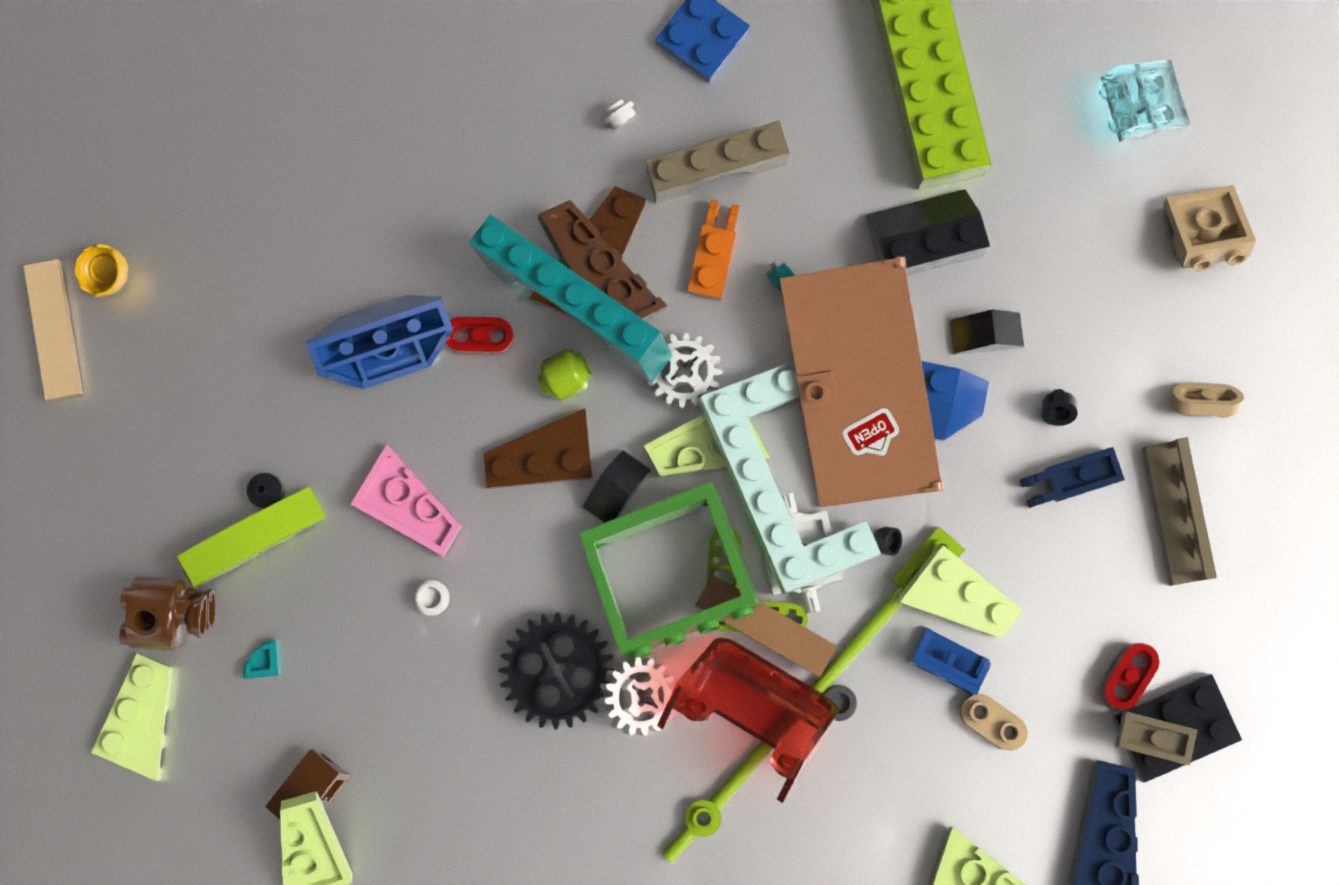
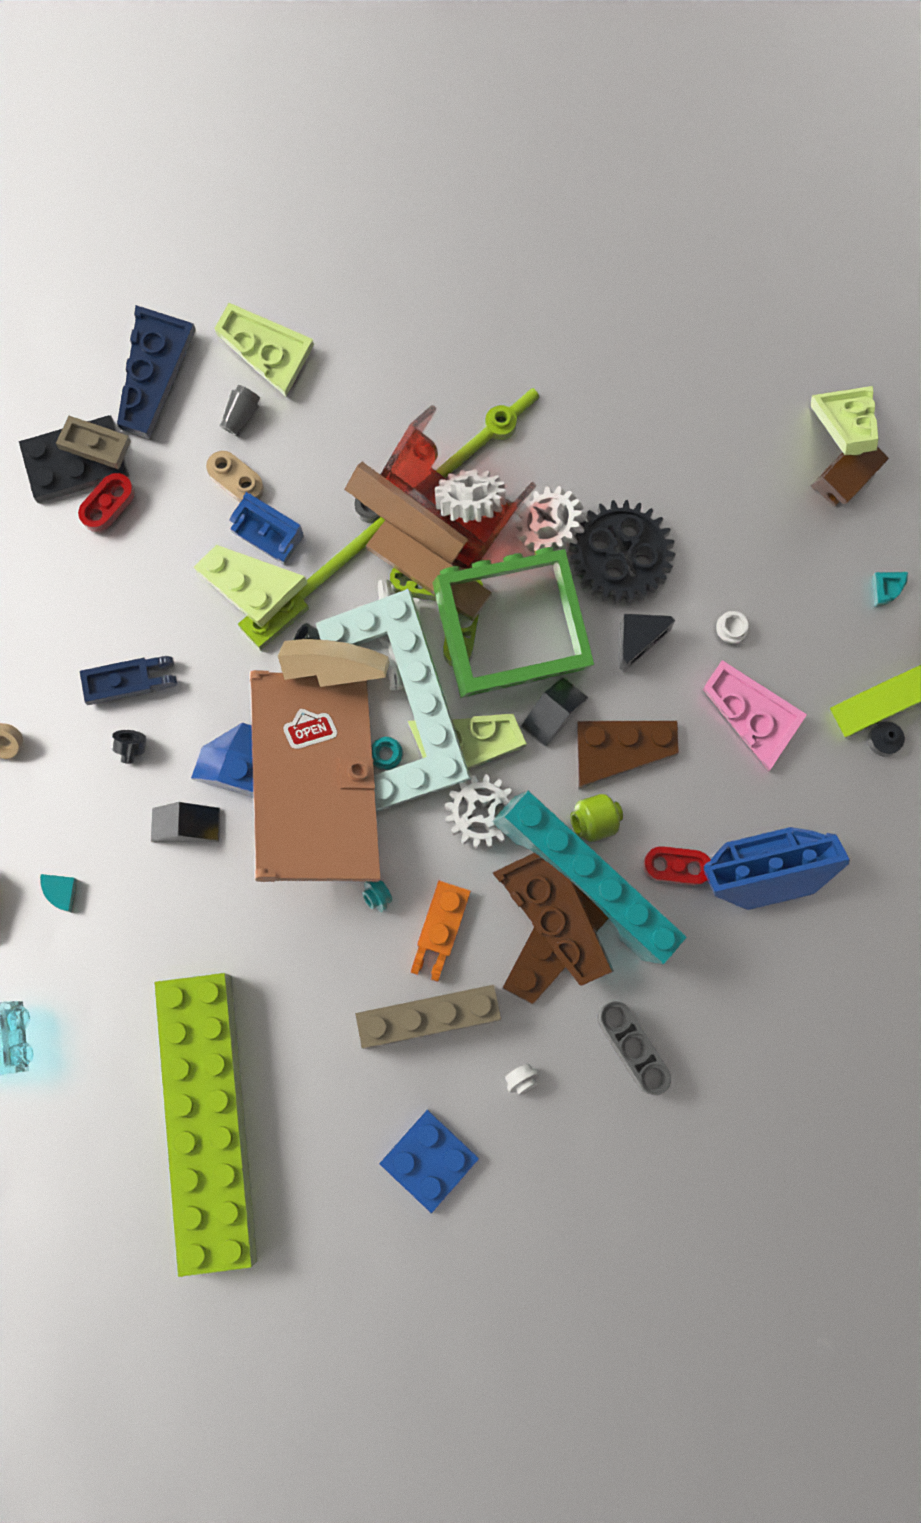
camera: 175 degrees left, 5 degrees down
black slope [865,189,990,275] -> none
dark tan fence [1142,437,1217,586] -> none
none -> teal tile [40,874,77,913]
none -> dark grey cone [219,385,260,436]
none -> tan slope [278,639,390,687]
none -> medium nougat tile [344,461,468,565]
none -> teal plate [371,737,403,770]
none -> white gear [435,469,506,523]
none -> dark grey beam [597,1001,671,1095]
none -> black slope [619,614,676,673]

